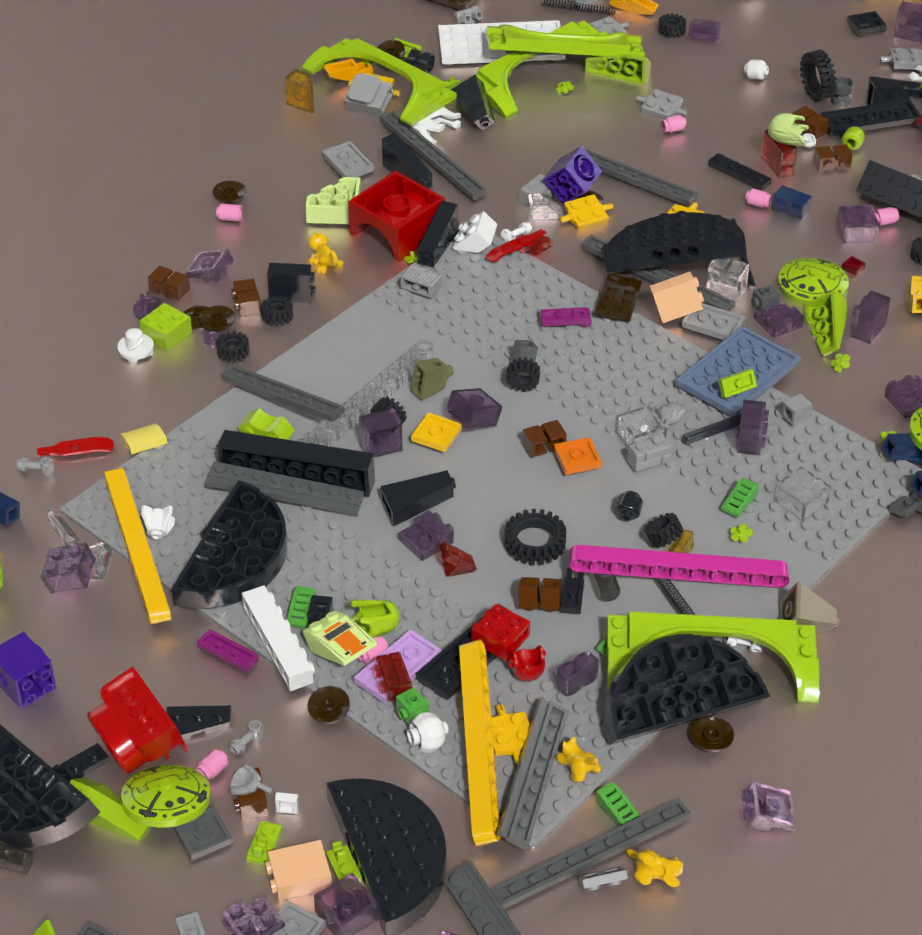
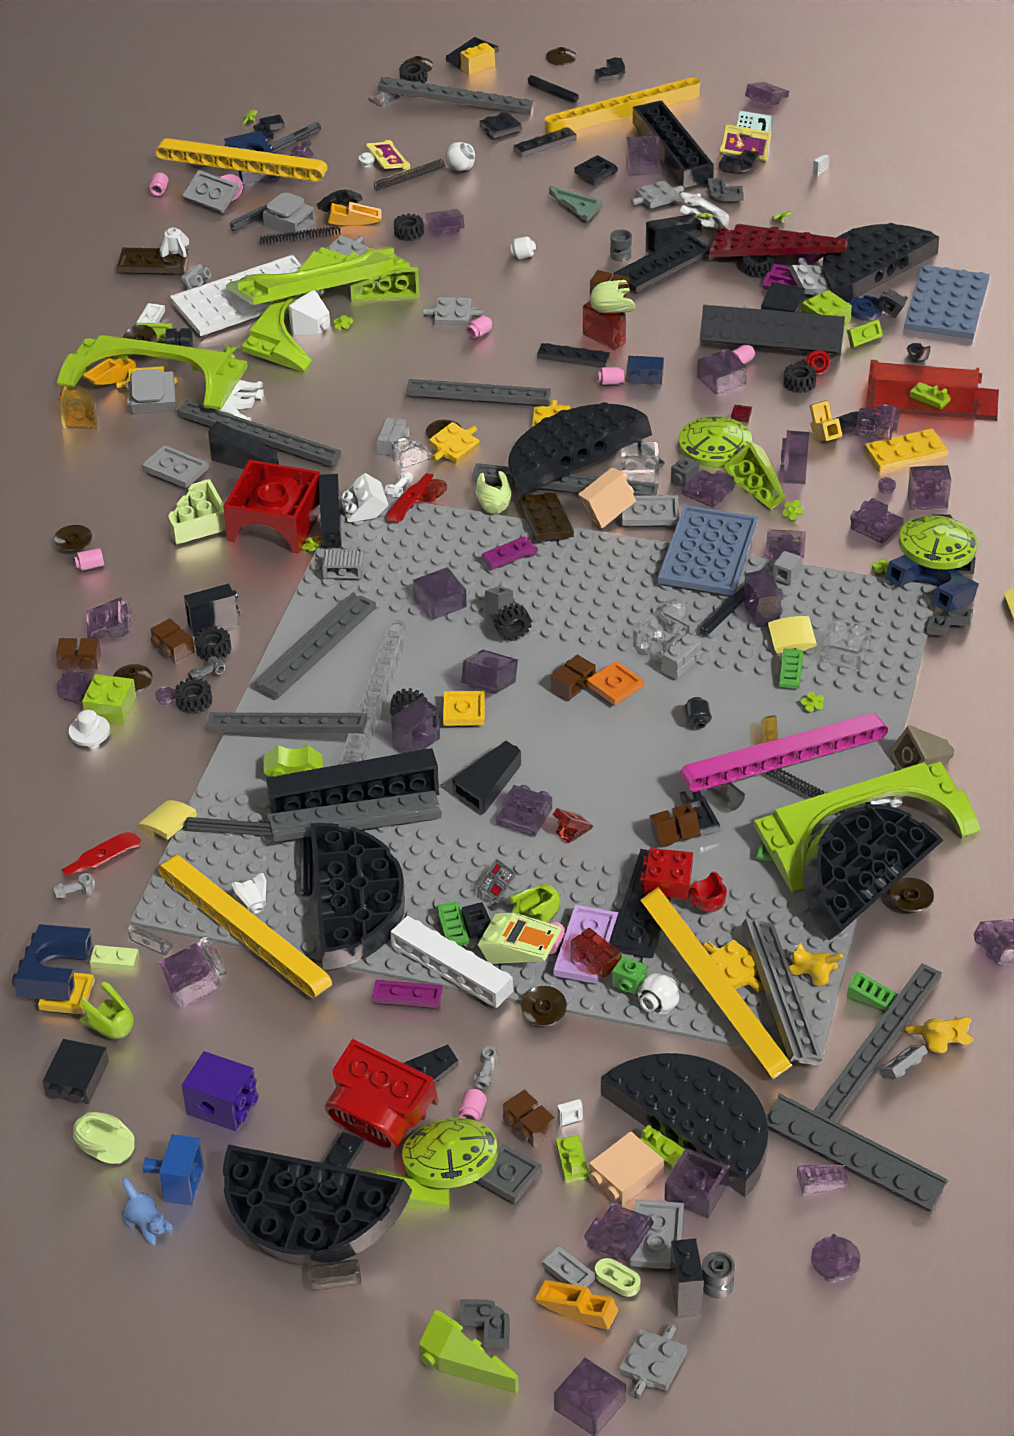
camera: 25 degrees left, 0 degrees up
dark brown dish [200,306,236,330] -> none
light grey piece [230,764,273,796] -> none
yellow animal [308,232,343,275] -> none
olive torso [411,358,454,400] -> none
black slope [451,75,495,131] -> none
black tyre [504,509,567,565] -> none
dark purple brick [543,146,602,205] -> none
clear purple brick [556,651,599,696] -> none
black tyre [644,513,683,548] -> none
lime plate [718,369,757,398] -> none
black tyre [800,49,837,101] -> none
reddish brown piece [814,144,853,172] -> none
lime head [842,126,865,151] -> none
none -> yellowish green plate [90,945,139,971]
none -> white plate [136,303,165,325]
none -> black axle [186,817,273,836]
none -> dark grey bar [188,656,226,680]
none -> dark grey plate [255,592,376,698]
none -> white slope [289,290,330,336]
none -> clear purple brick [413,567,467,620]
none -> yellowish green hair [475,471,511,514]
none -> slope [477,859,516,905]
none -> sand green wing [549,186,602,222]
none -> clear purple plate [765,529,806,559]
none -> light yellow slope [768,616,817,654]

